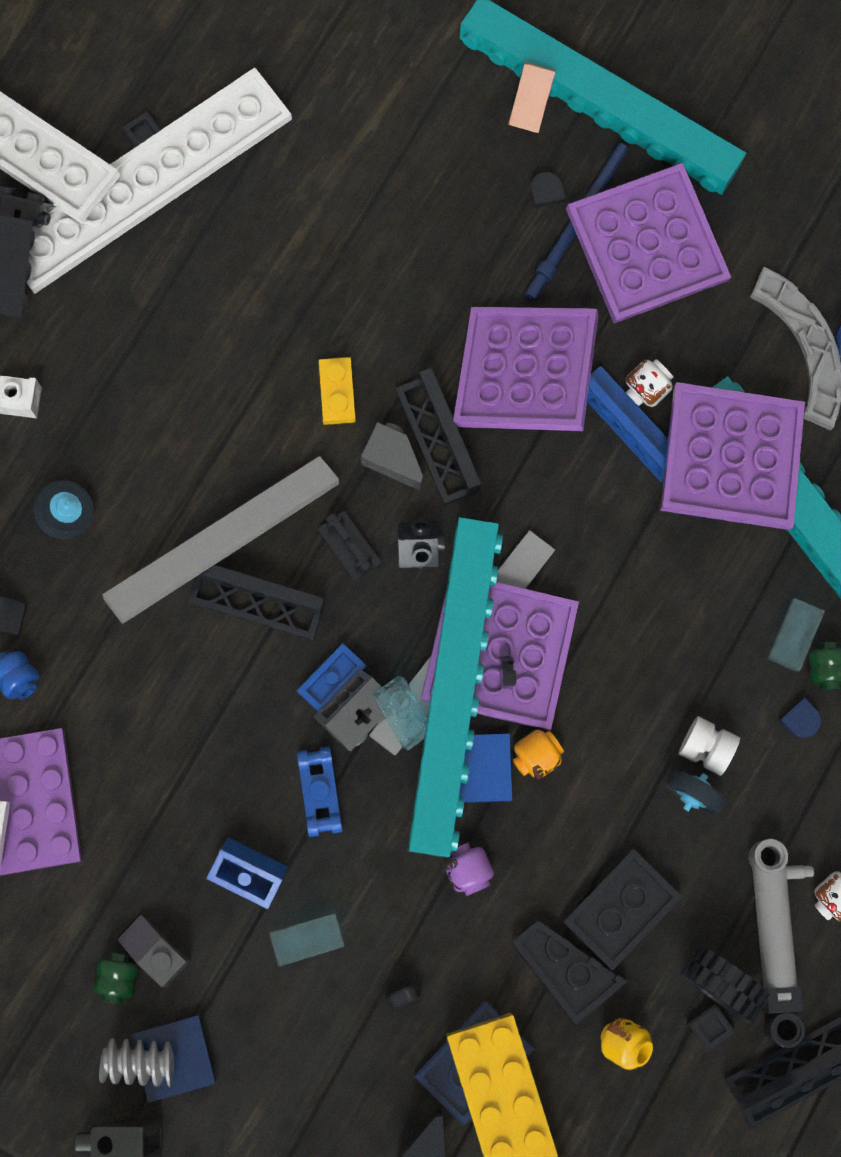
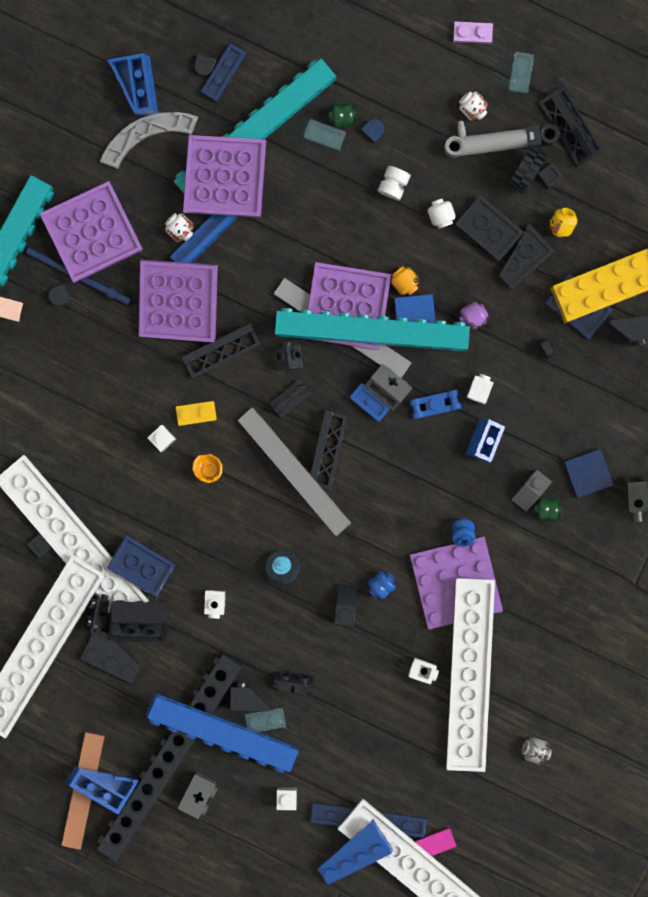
camera: 90 degrees left, 10 degrees up
light grey piece [99,1038,175,1087] -> none
clear light blue plate [269,914,345,967] -> none
dark grey slope [361,422,423,490] -> none
clear light blue plate [372,676,427,750] -> none
black tile [499,656,517,689] -> none
black wheel [666,770,726,815] -> none
none -> dark blue tile [106,535,176,598]
none -> white brick [148,425,176,452]
none -> light orange hair [192,454,223,483]
none -> white head [428,199,455,228]
none -> blue piece [451,518,476,547]
none -> white brick [466,374,494,405]

